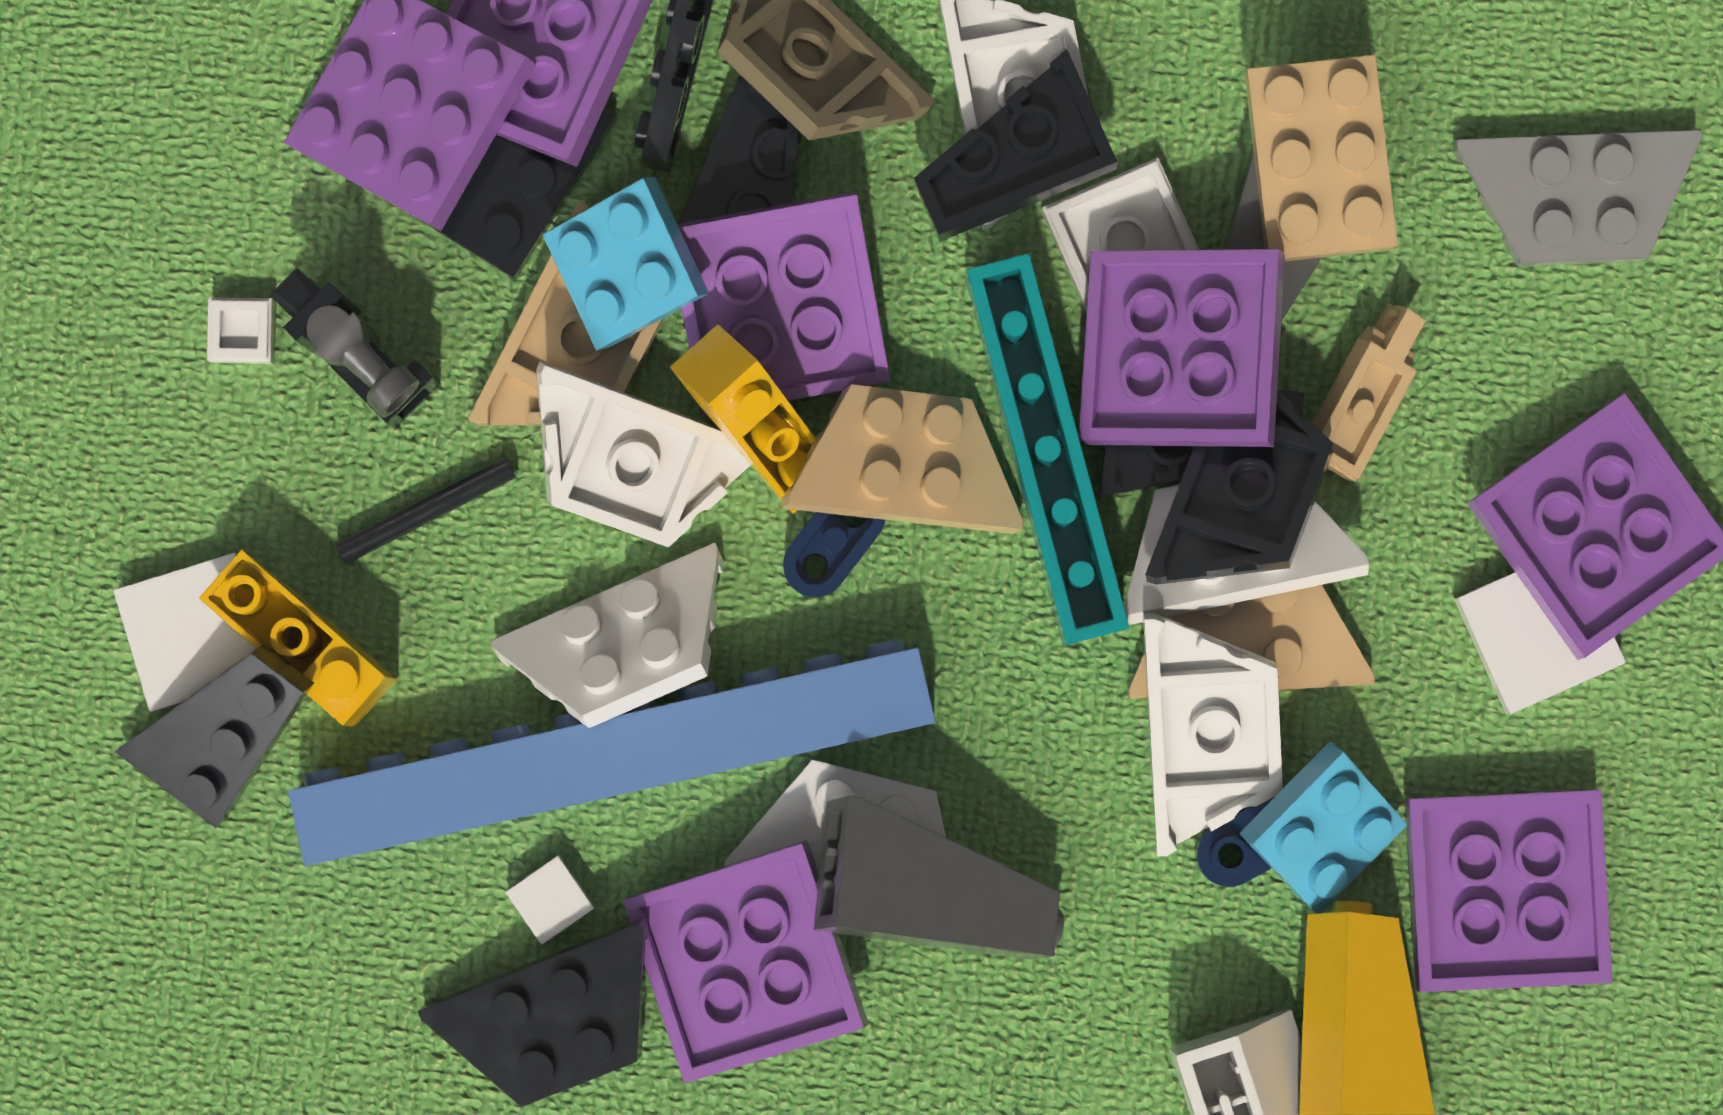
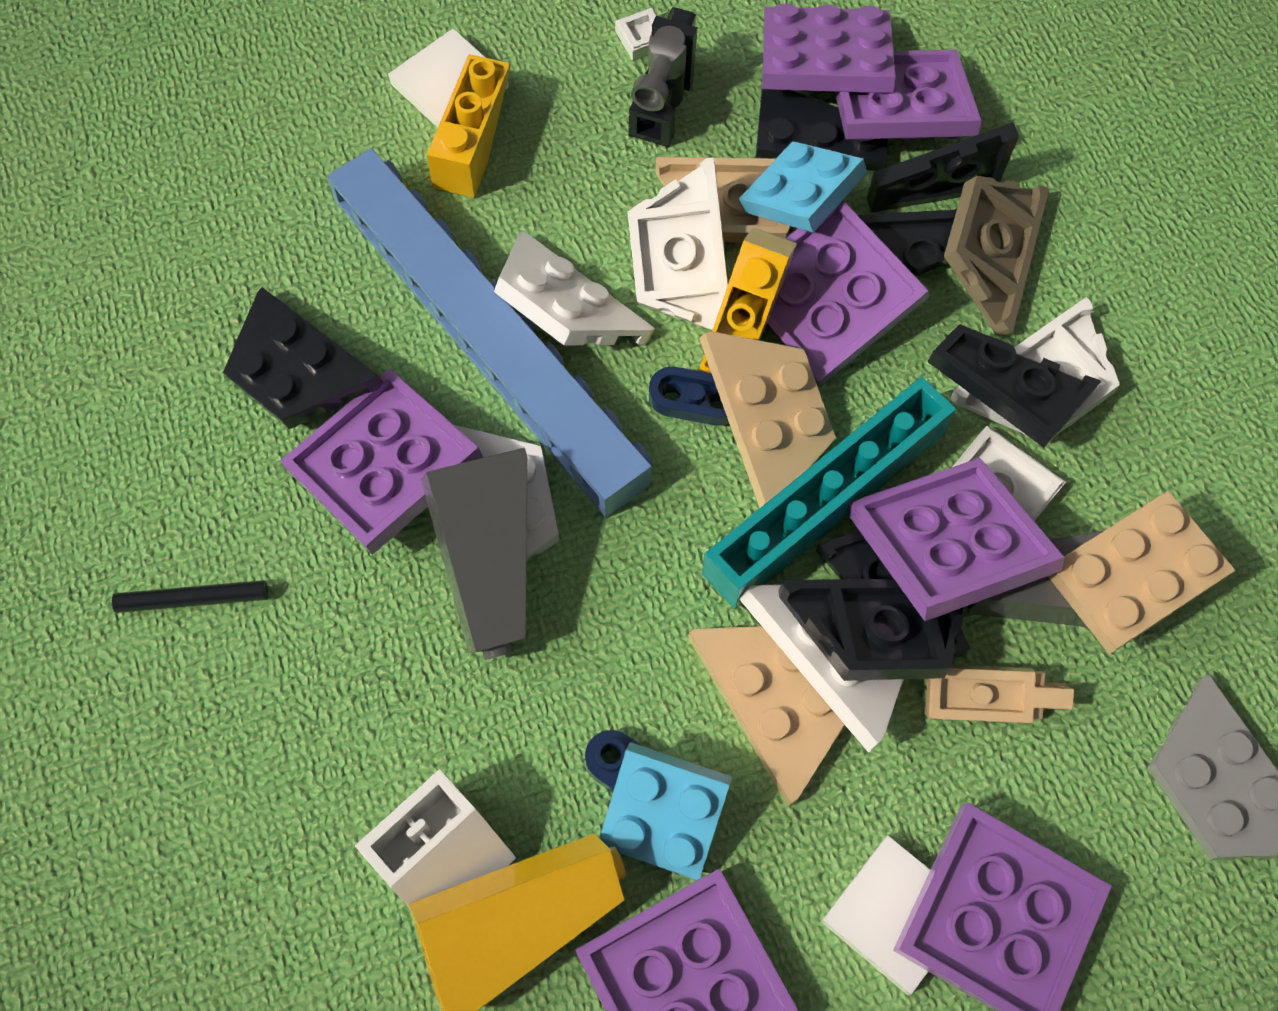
camera: 65 degrees right, 20 degrees down
black wing [114,644,314,828] -> none
black bar [335,455,517,564] -> none
white tile [505,855,596,945] -> none
white wing [1143,612,1283,857] -> none

